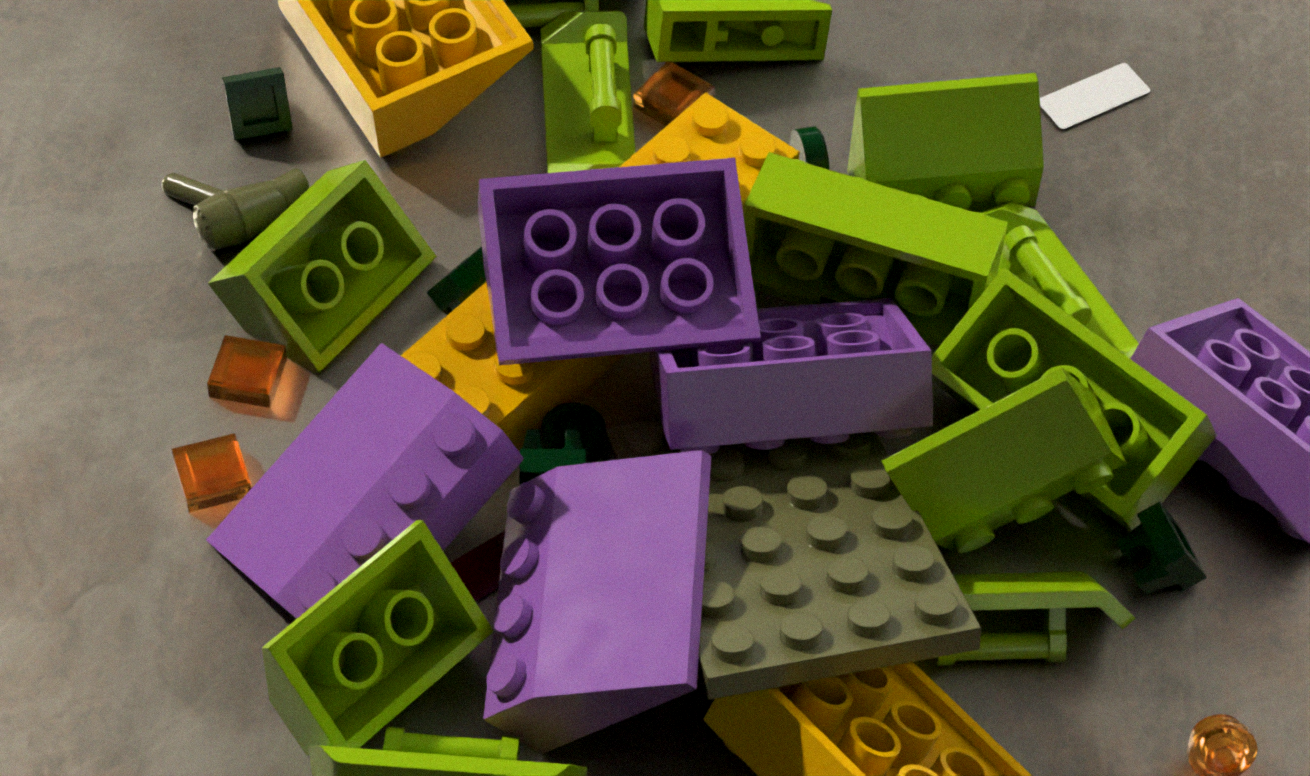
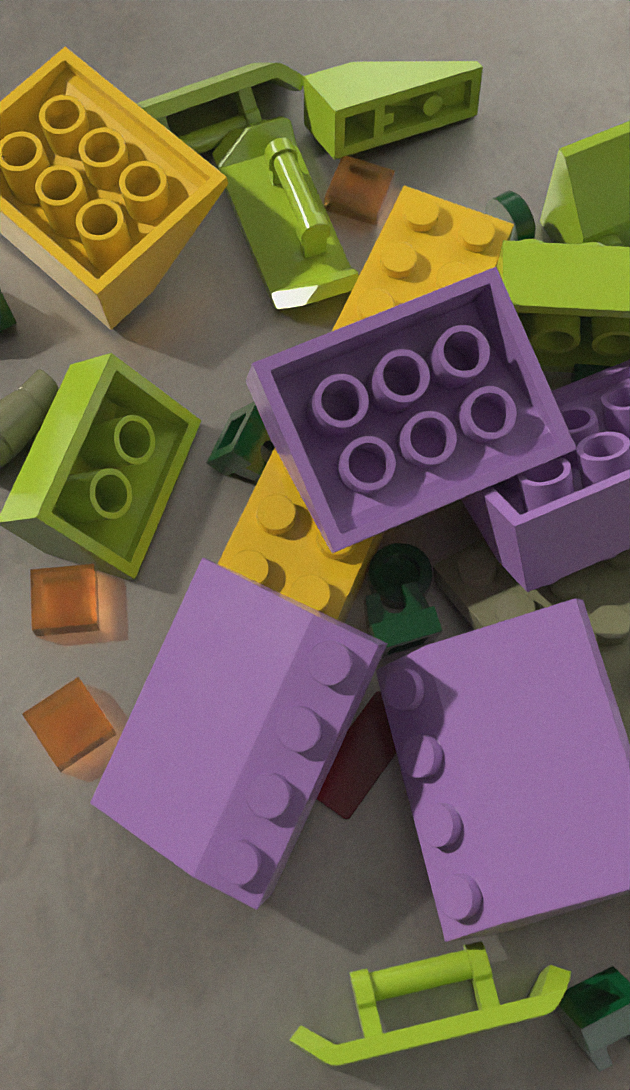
camera: 15 degrees left, 15 degrees up
lime slope [262,520,494,756] -> none

